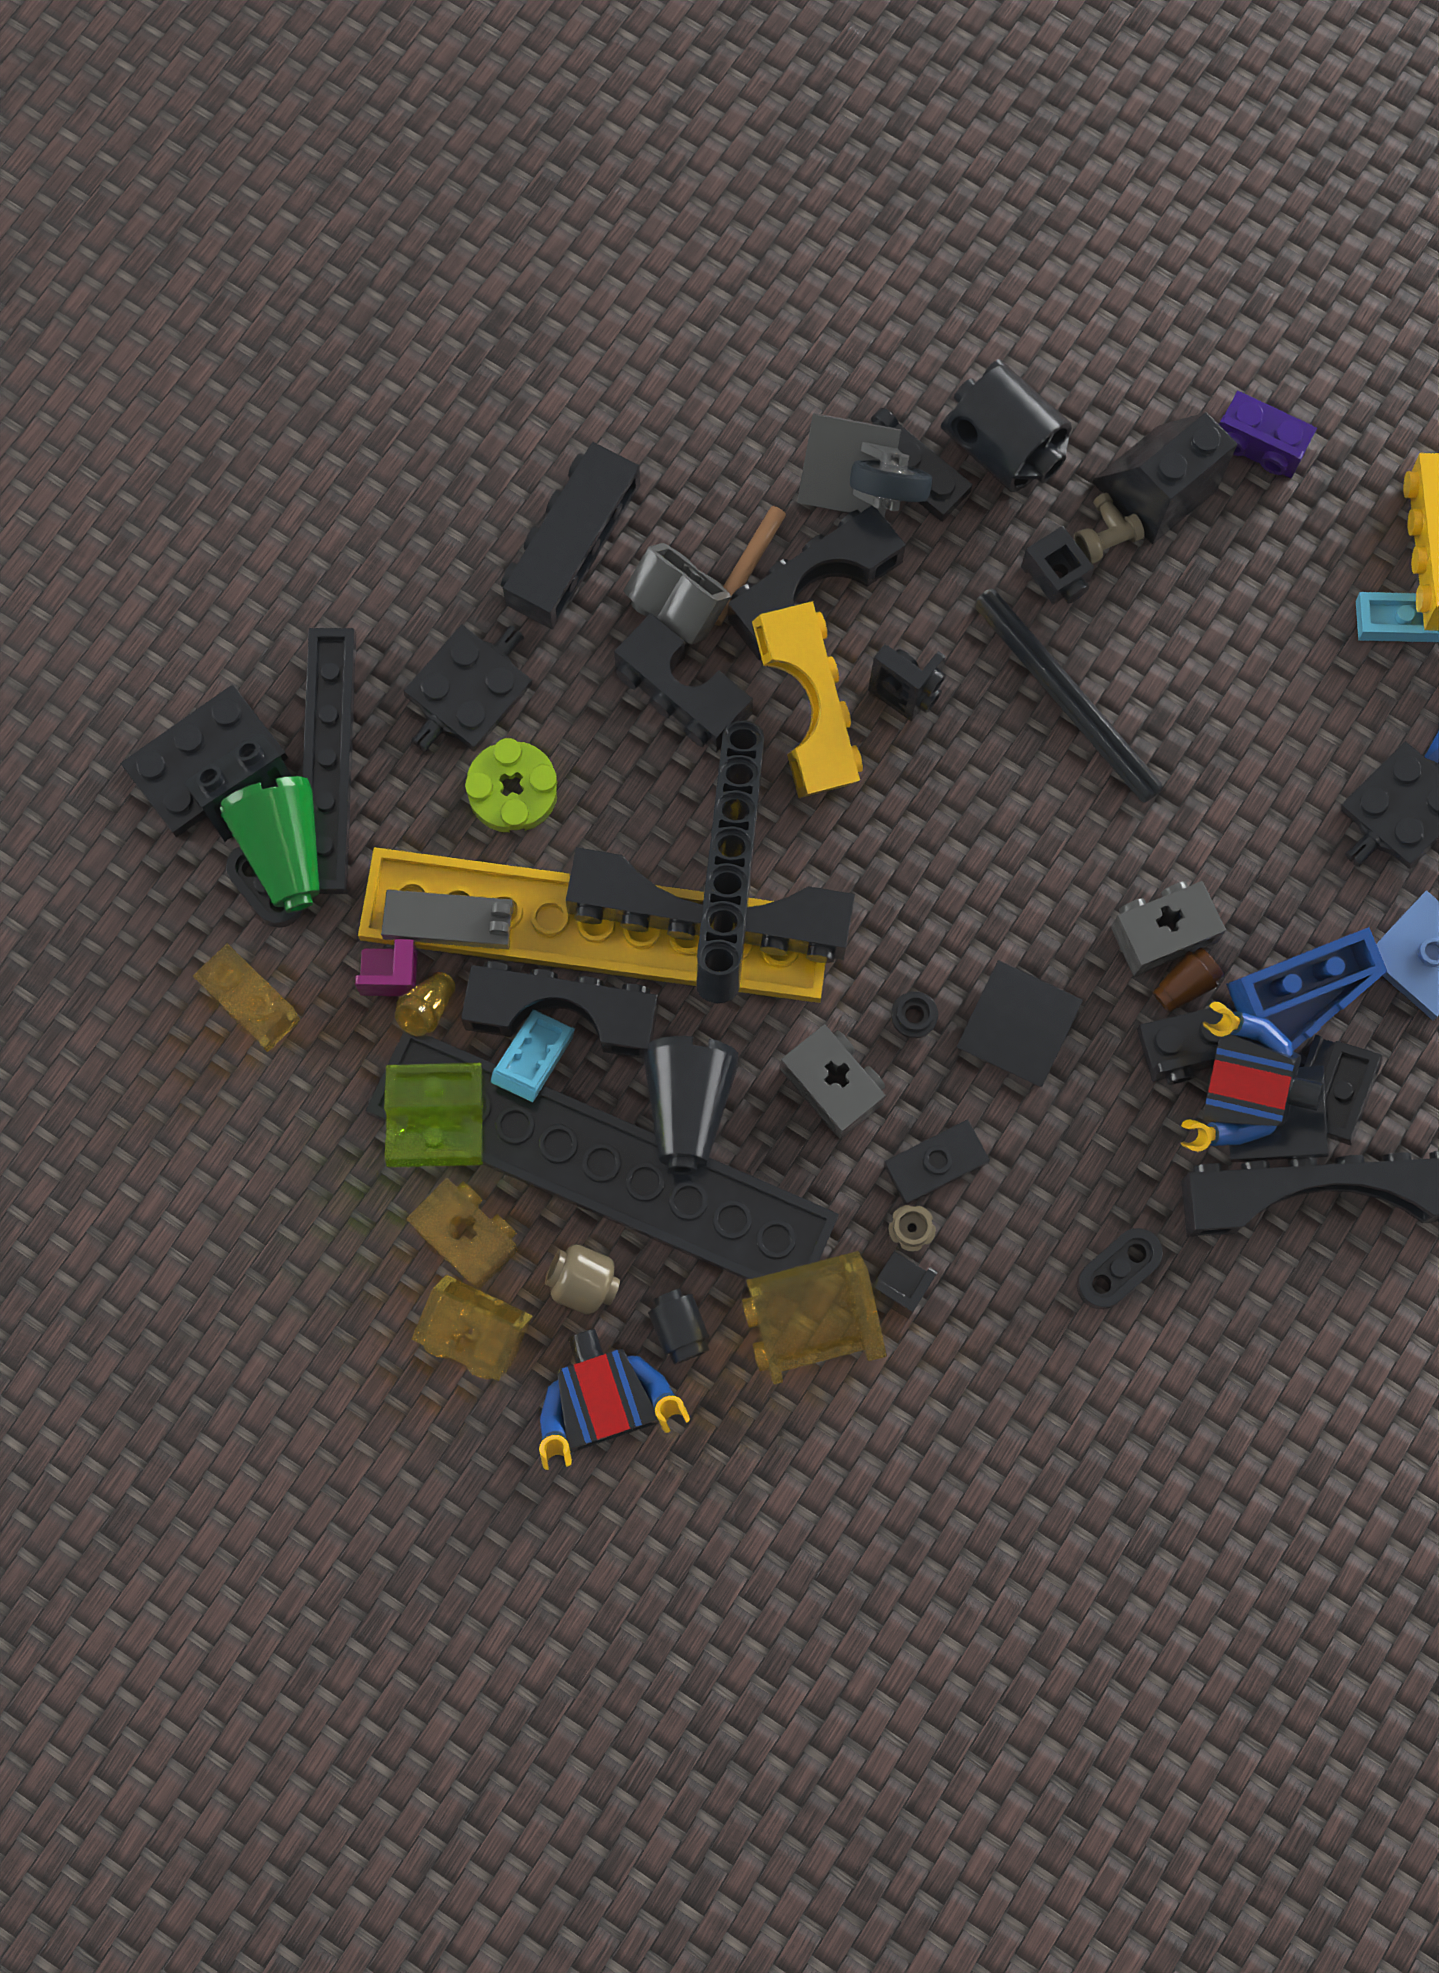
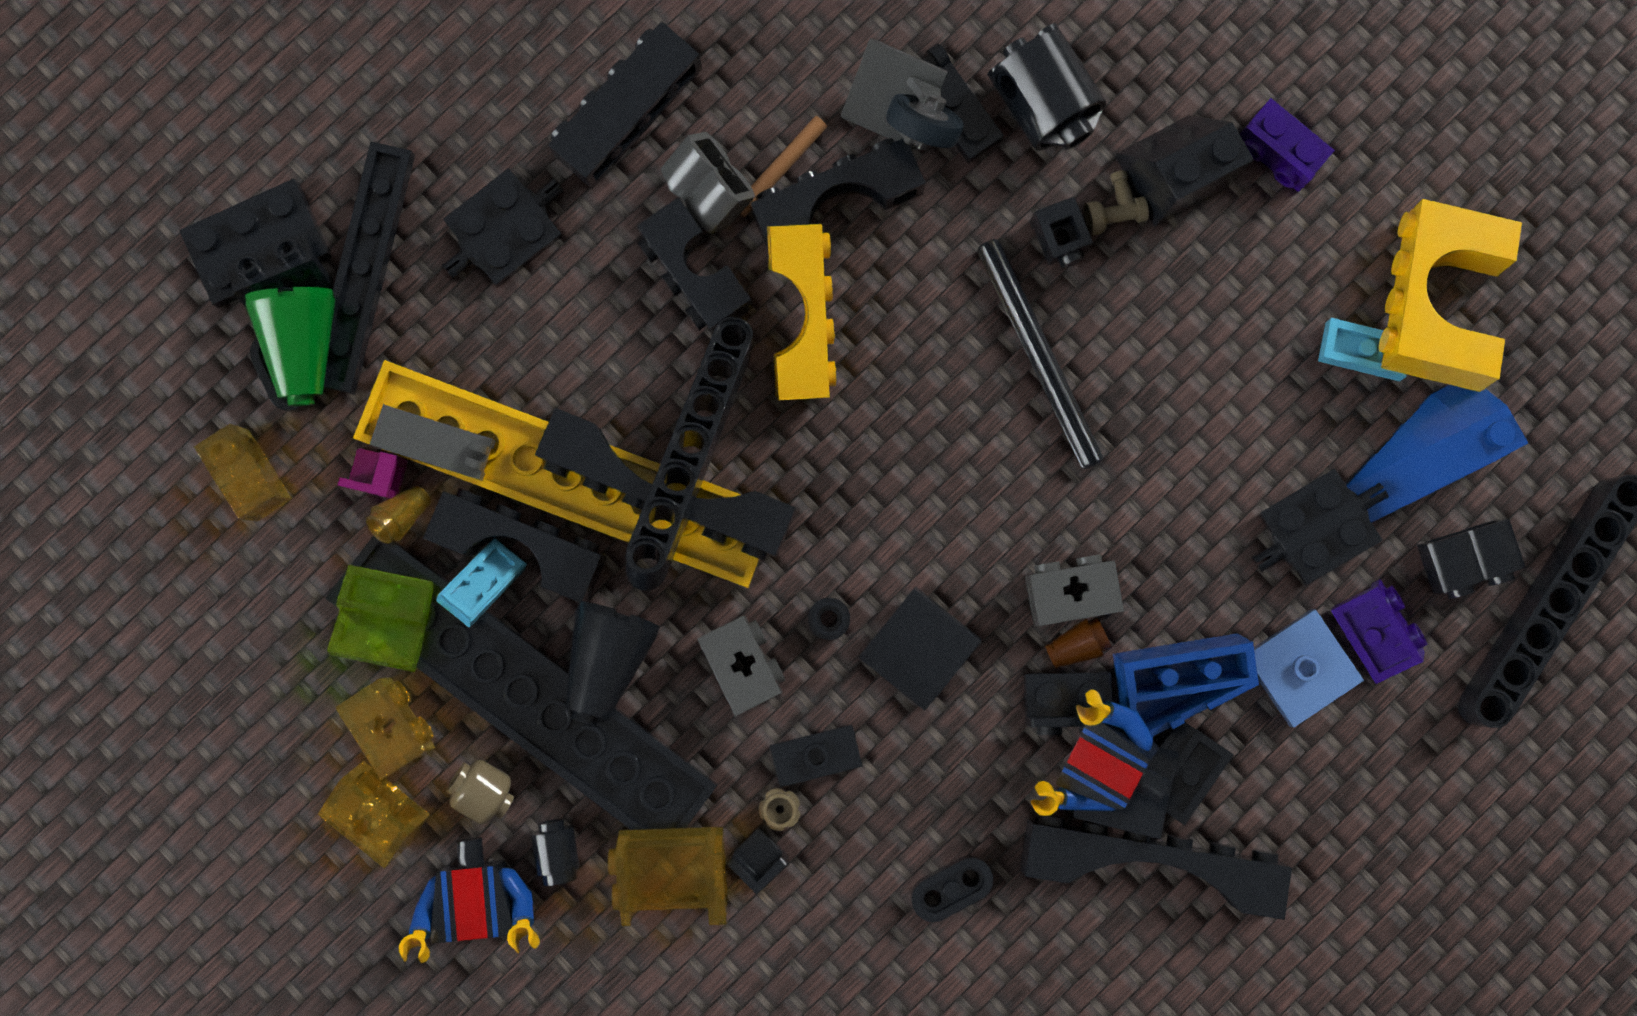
camera: 15 degrees right, 10 degrees up
lime plate [465,738,558,833] -> none
black bracket [868,644,946,721] -> none

